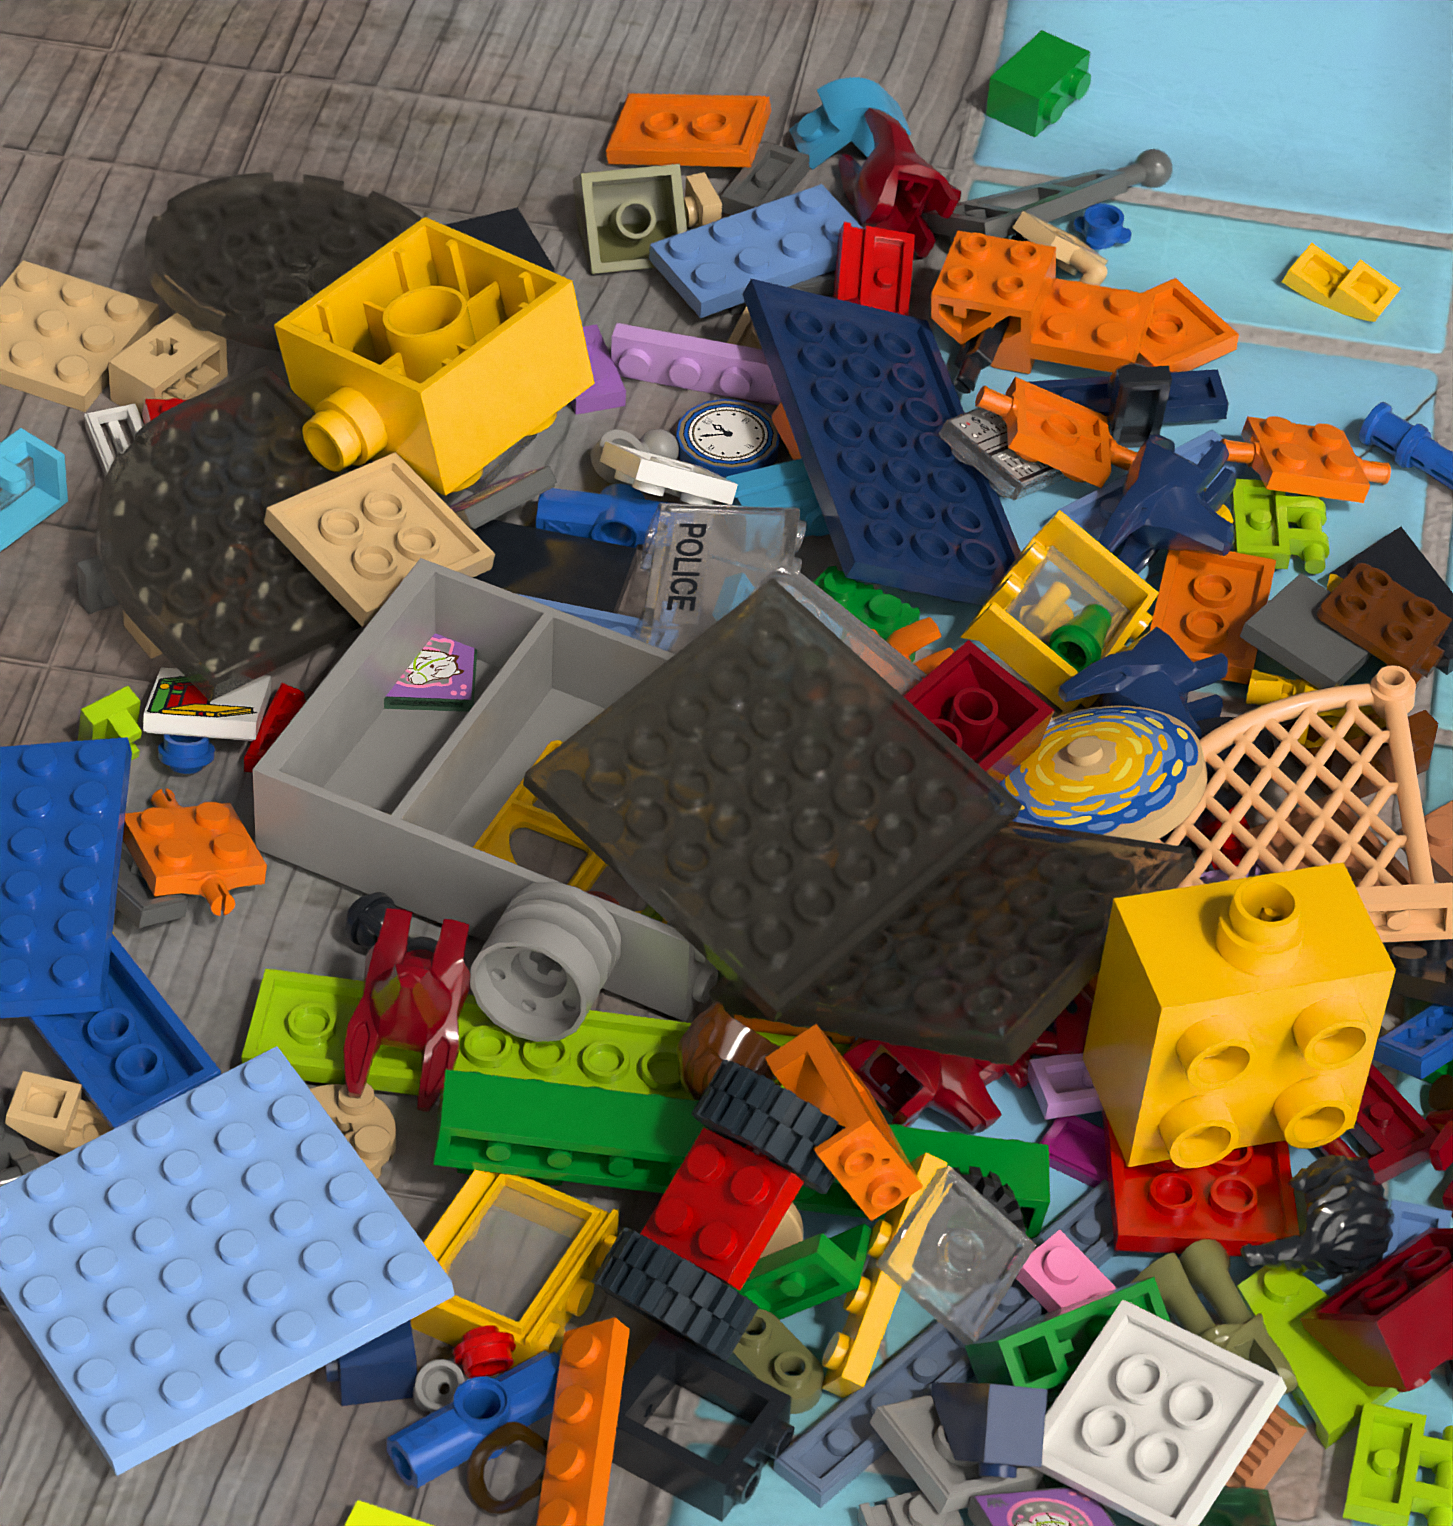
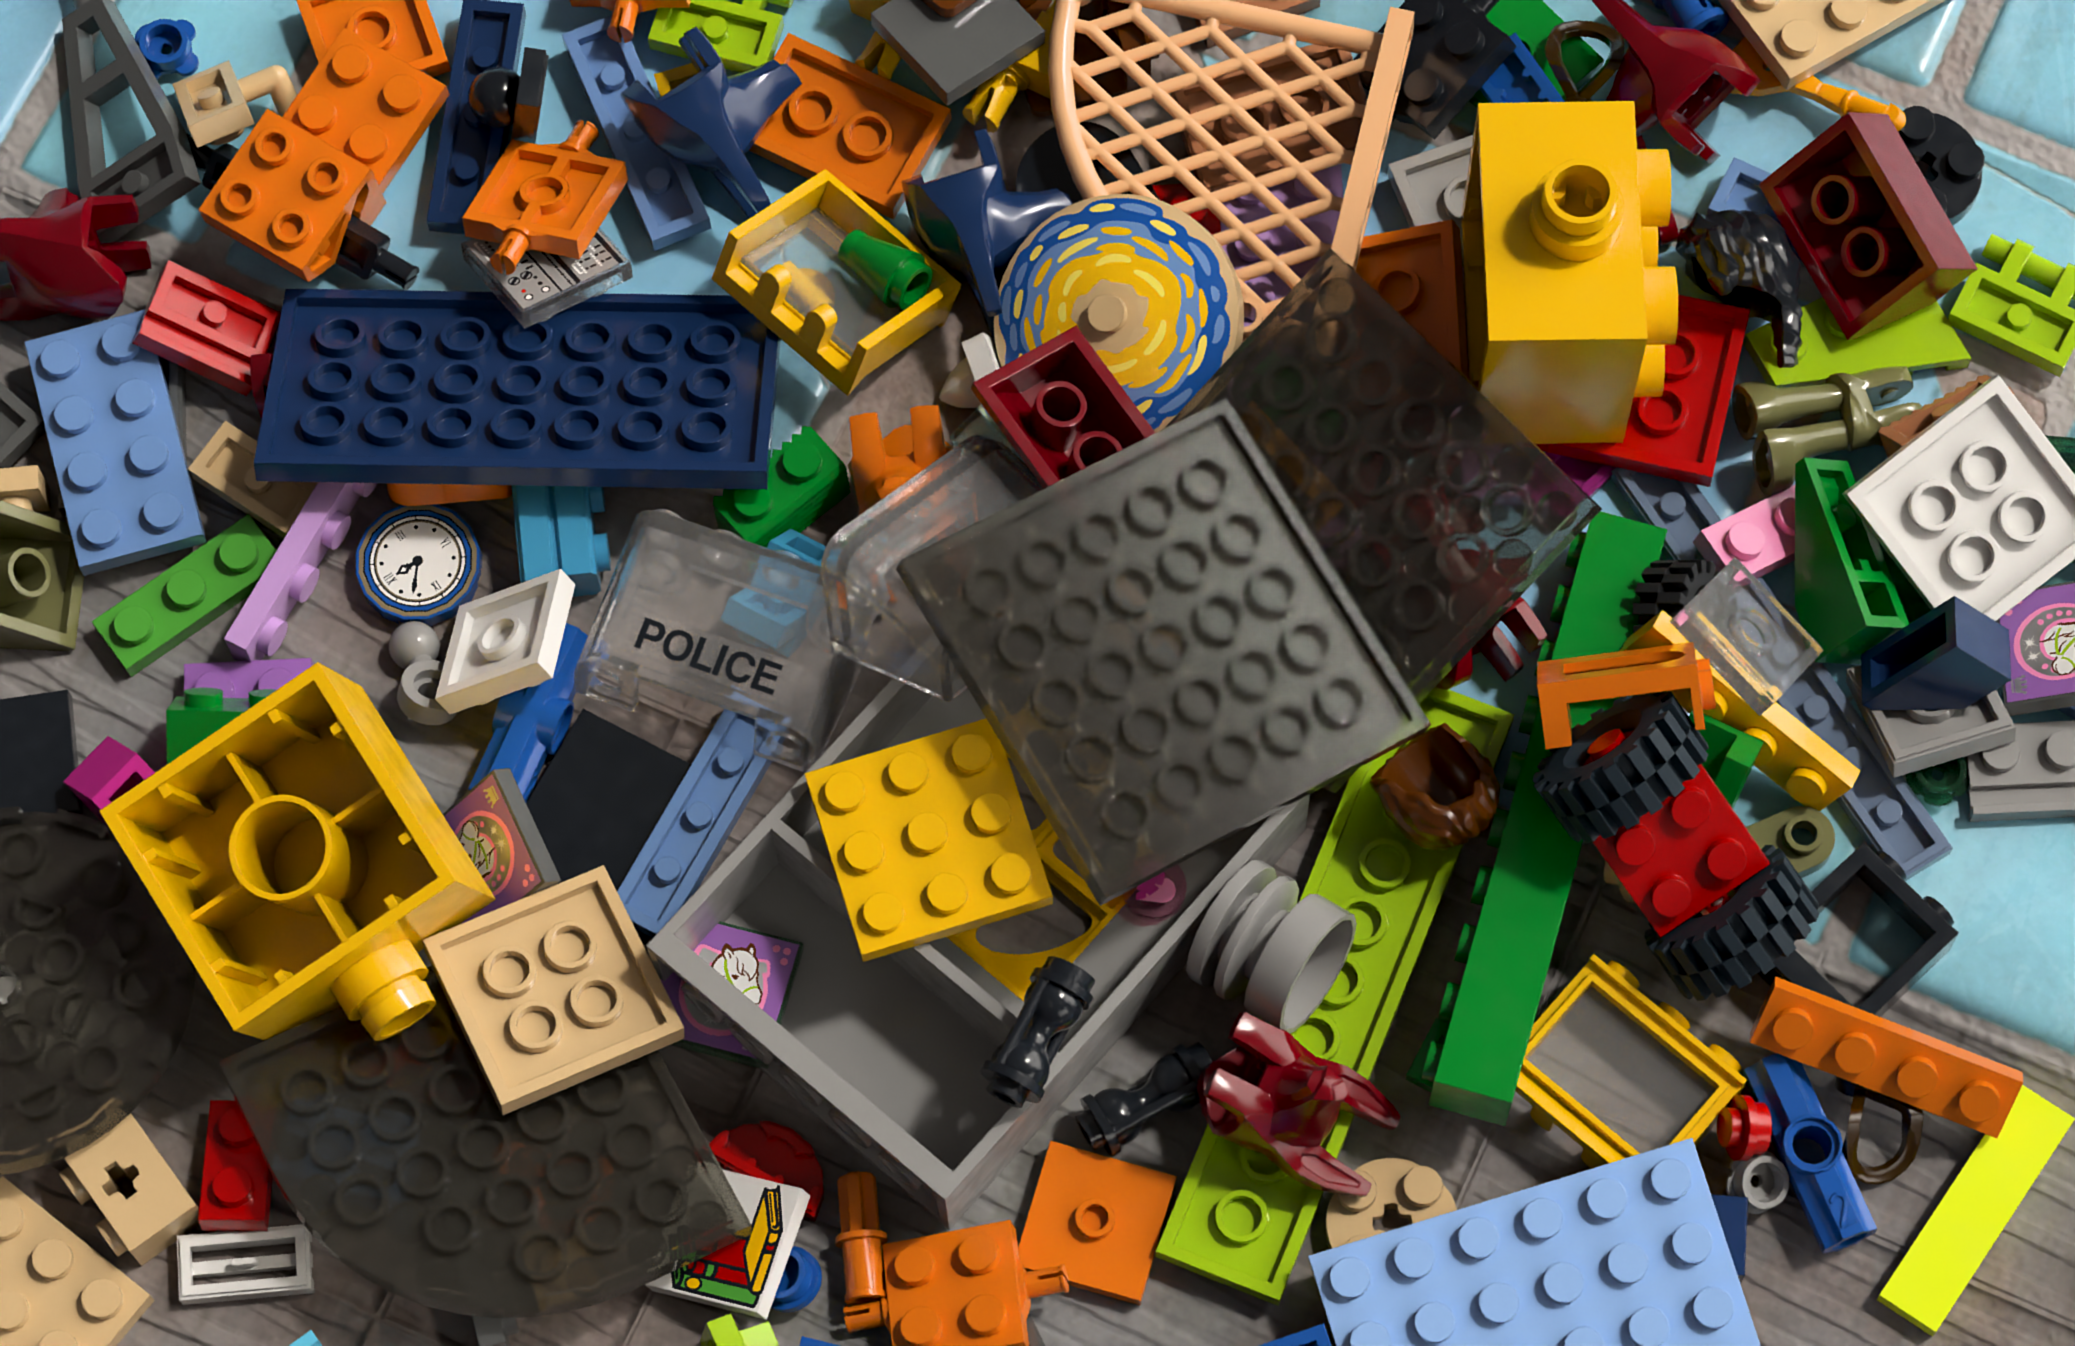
camera: 70 degrees left, 25 degrees up
none -> bright green plate [91,514,276,677]
none -> yellow plate [804,716,1053,962]
none -> orange axle [835,1171,887,1305]
none -> black piece [980,956,1095,1108]
none -> orange plate [1018,1140,1177,1306]
none -> clear green plate [1906,757,1969,806]

